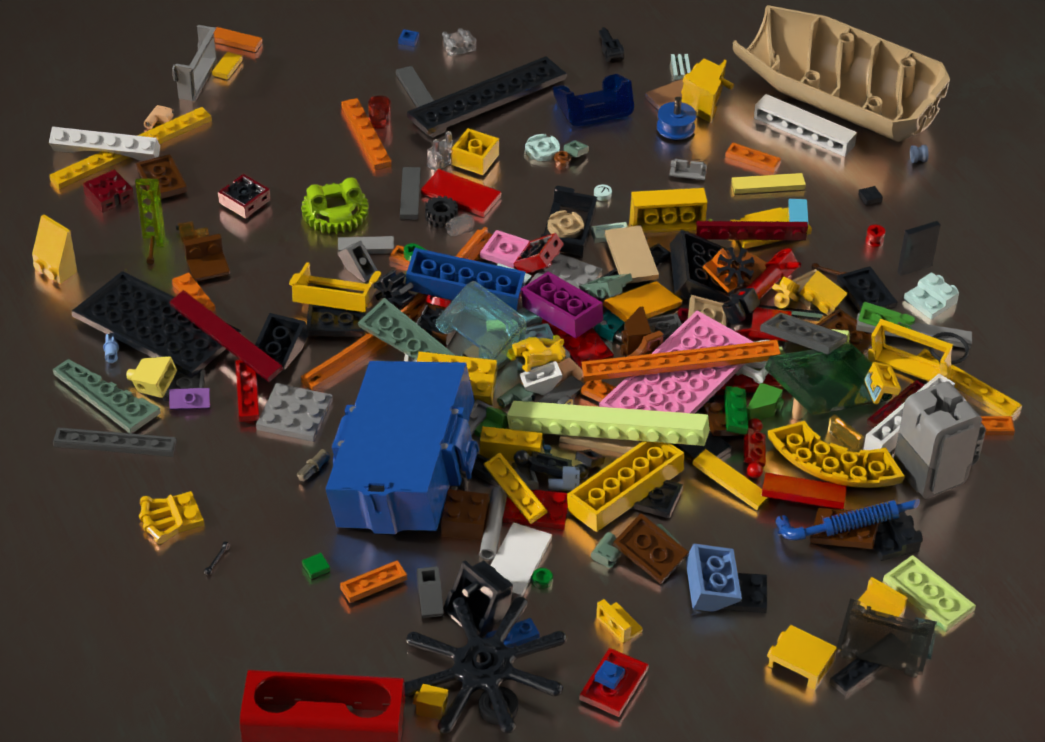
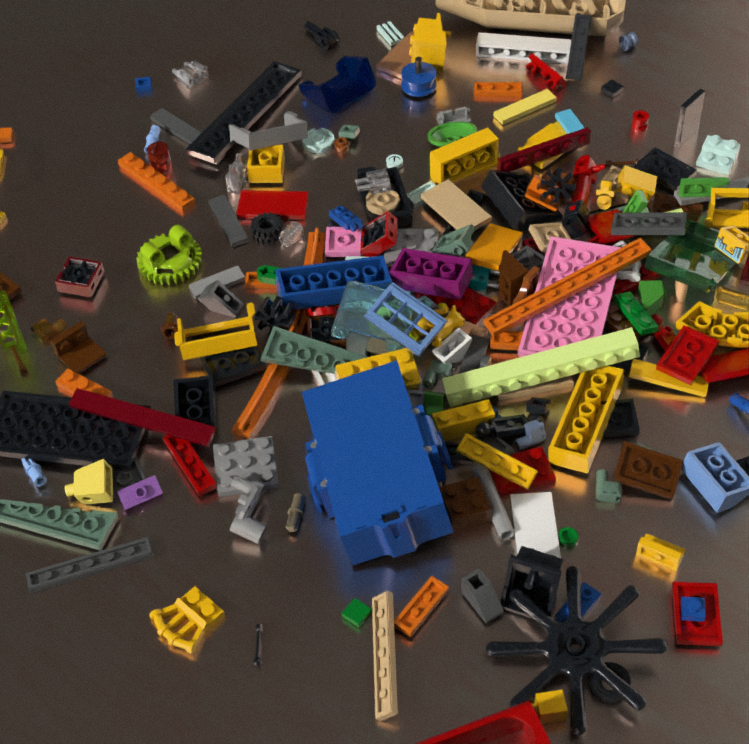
camera: 20 degrees left, 5 degrees up
none -> light blue axle [144,125,161,154]
none -> reddish brown cone [161,313,178,339]
none -> light grey piece [229,111,308,151]
none -> light grey piece [230,475,267,544]
none -> blue hinge [329,206,363,232]
none -> clear piece [355,168,391,195]
none -> medium blue piece [364,282,447,356]
none -> tan tile [372,591,398,721]
none -> bright green dish [428,121,478,147]
none -> red plate [526,53,568,91]
none -> black tile [566,14,591,81]
none -> bright green slope [622,190,649,213]
none -> red plate [656,325,719,385]

